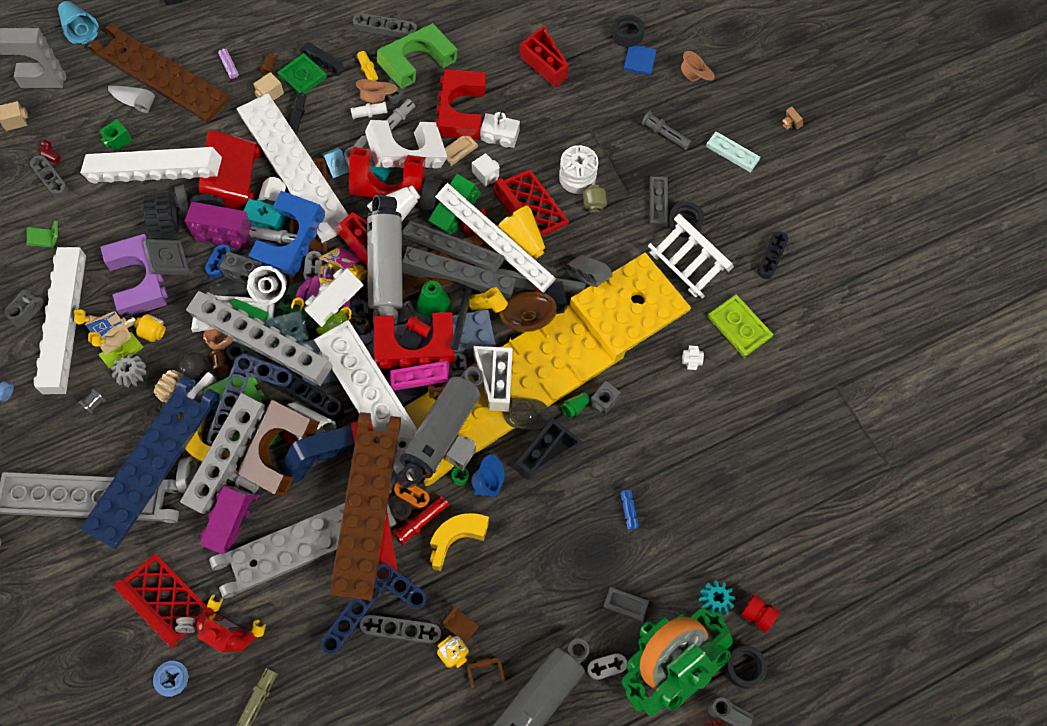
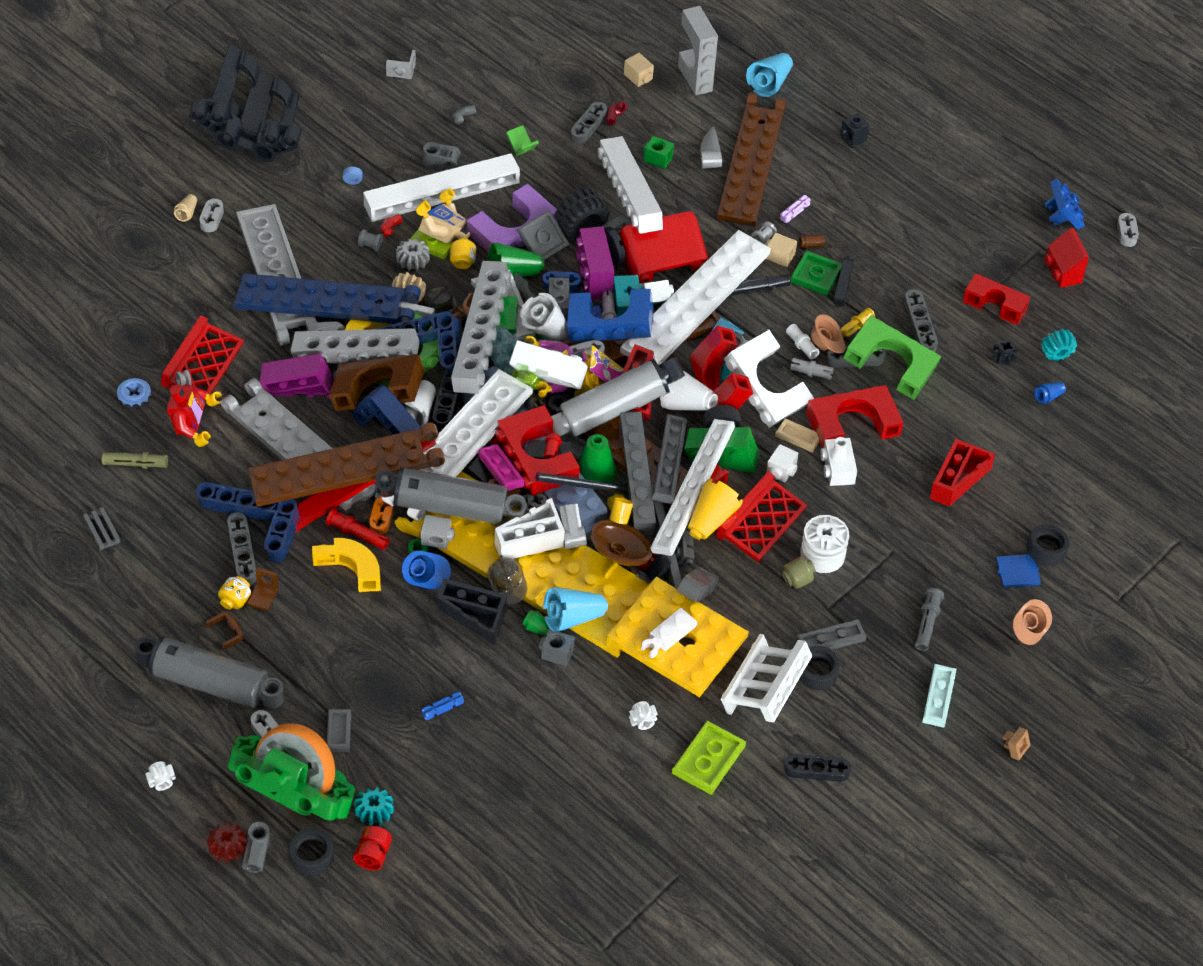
camera: 70 degrees right, 15 degrees down
none -> red arm [380,214,403,237]
none -> green cone [487,242,544,279]
none -> medium azure cone [543,587,608,632]
none -> light grey piece [559,504,587,549]
none -> white plate [641,608,697,658]
none -> light grey bush [751,221,777,245]

